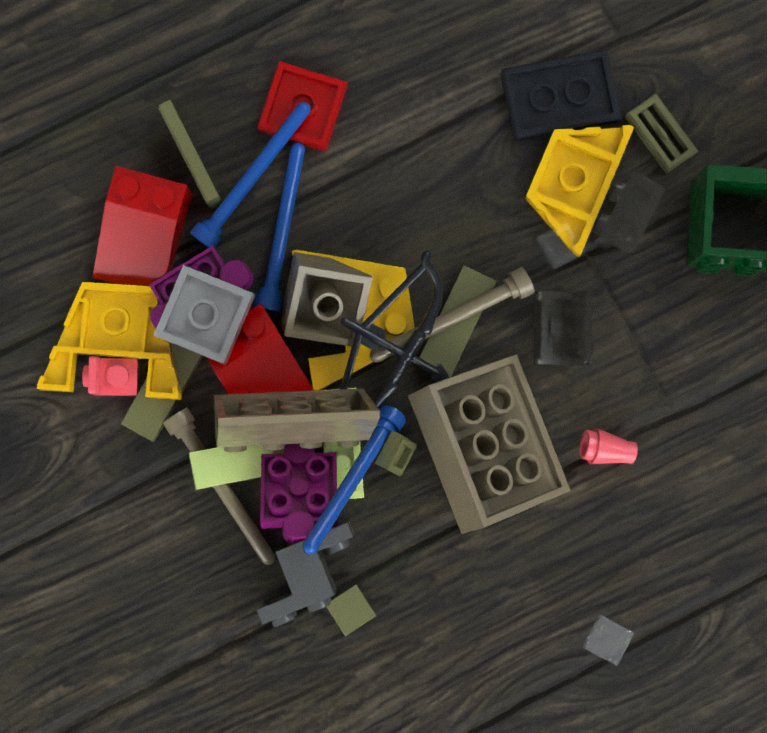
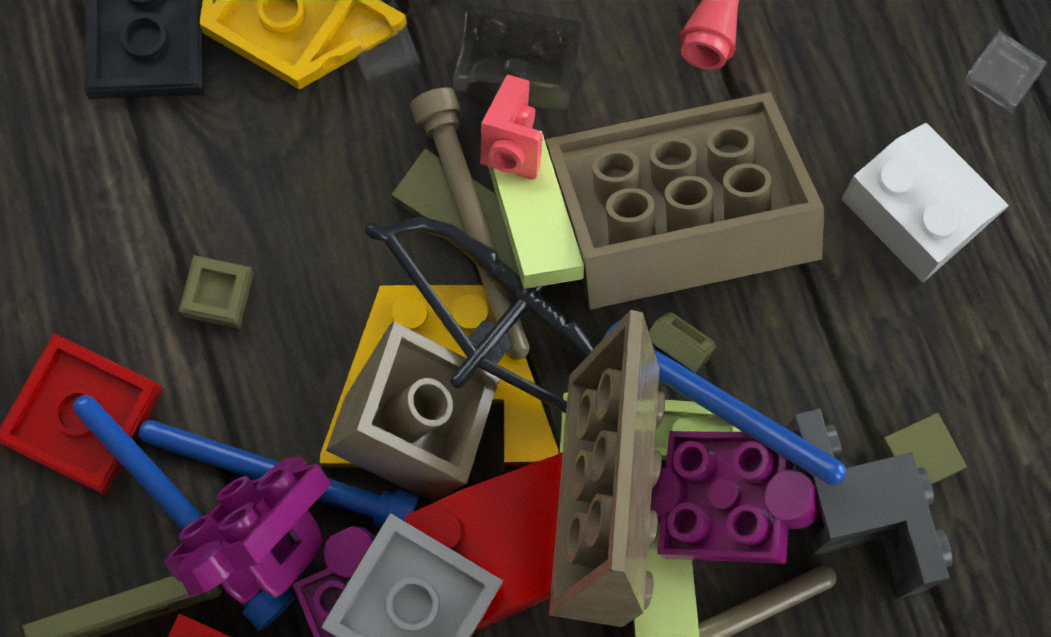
camera: 85 degrees left, 10 degrees down
none -> magenta piece [163,455,331,604]
none -> olive tile [178,255,254,329]
none -> coral bracket [480,74,542,179]
none -> yellowish green tile [488,131,584,289]
none -> white slope [841,123,1008,283]

